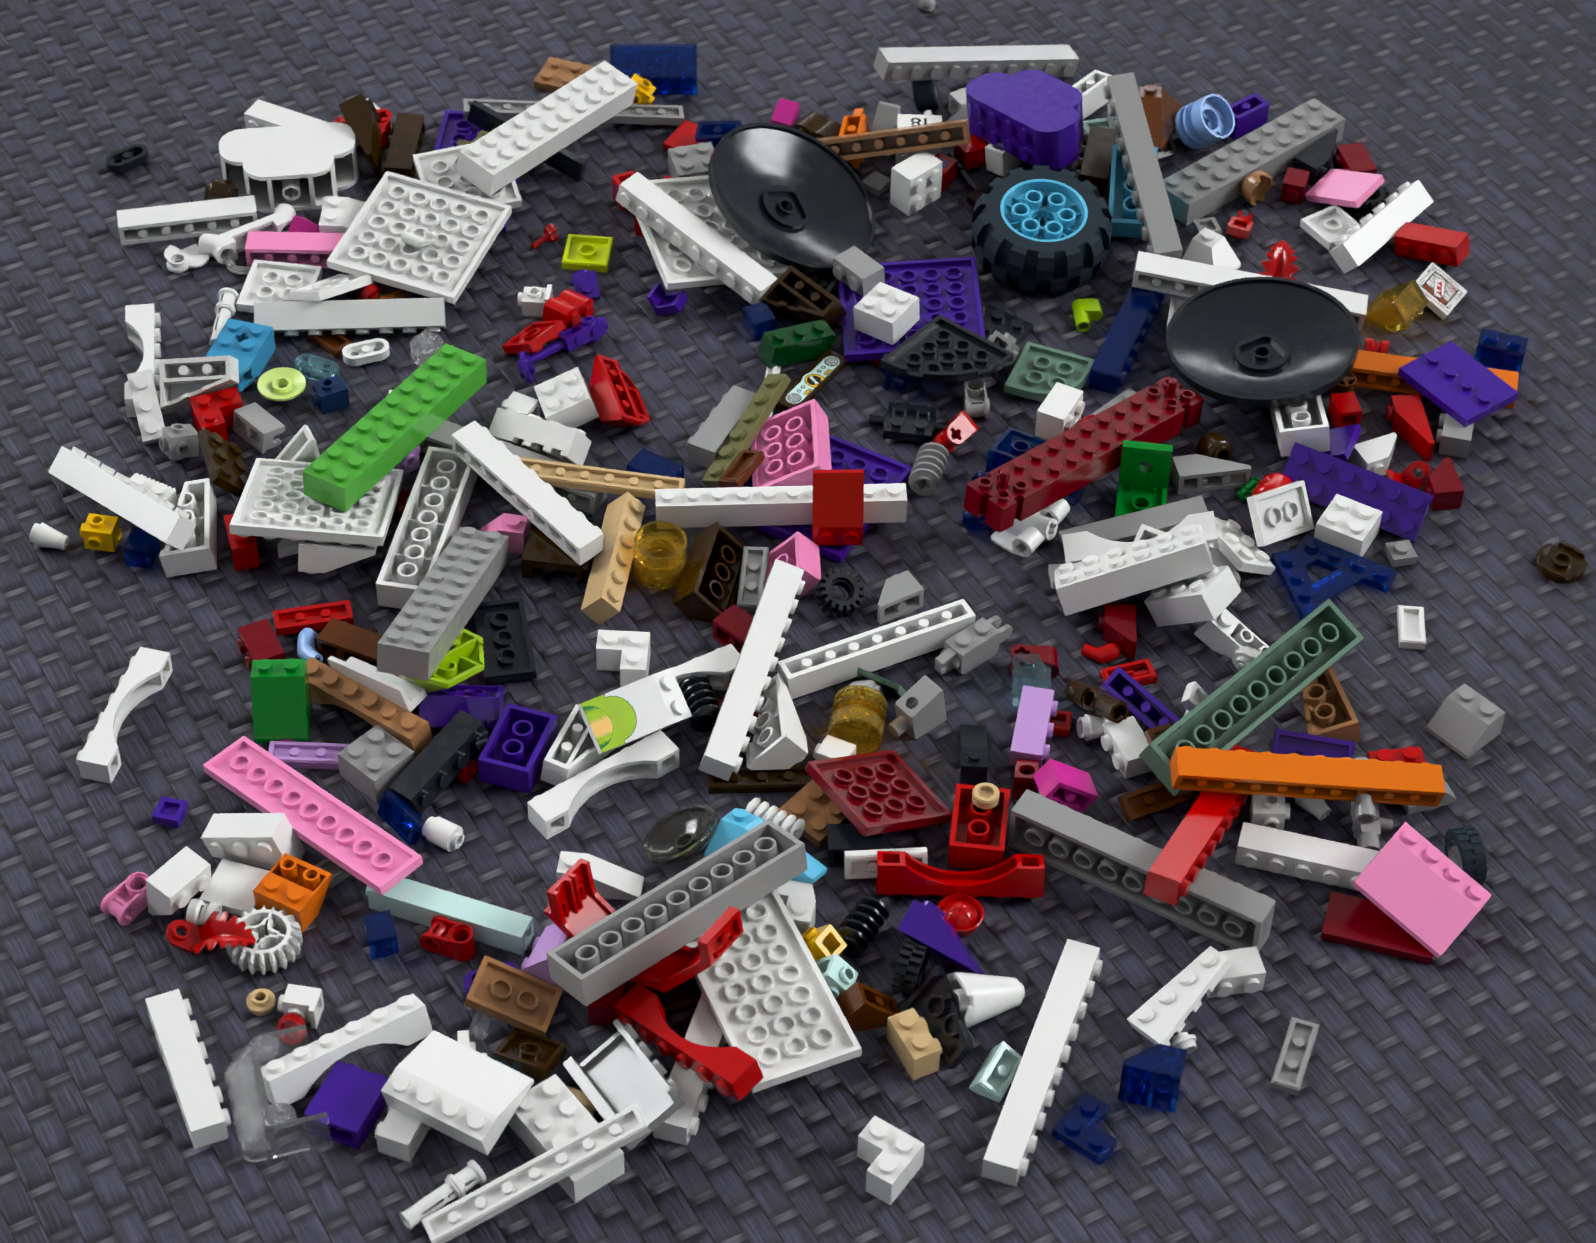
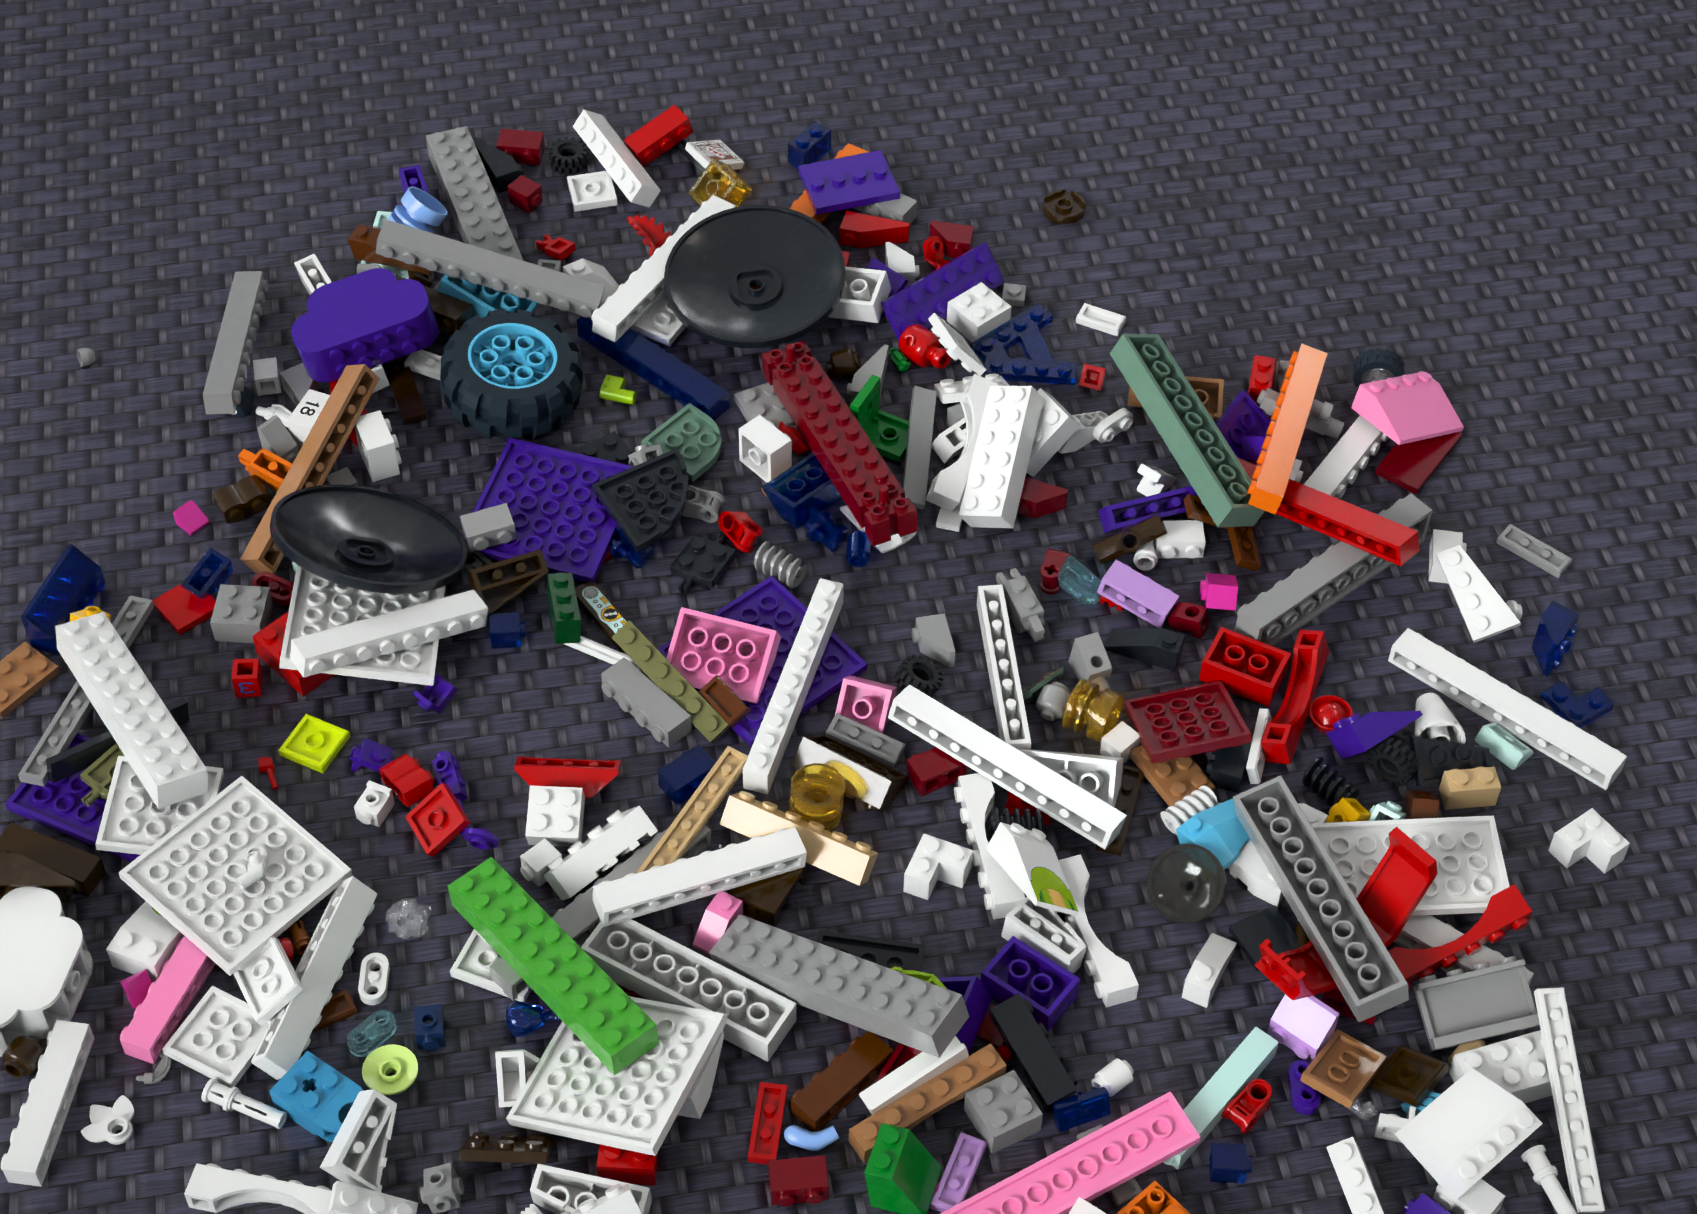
camera: 70 degrees left, 5 degrees up
red brick [189,386,243,441] -> none
white plate [198,203,296,264] -> none
light grey hinge [232,402,285,454] -> none
red slope [812,469,864,546] -> none
white brick [853,282,920,345] -> none
tan tile [972,782,1000,809] -> none
red arm [1081,643,1121,664] -> none
red tile [1099,658,1158,693] -> none
medium nougat hair [1241,171,1273,206] -> none
bright pink tile [1305,169,1385,208] -> none
light grey slope [1426,683,1506,759] -> none

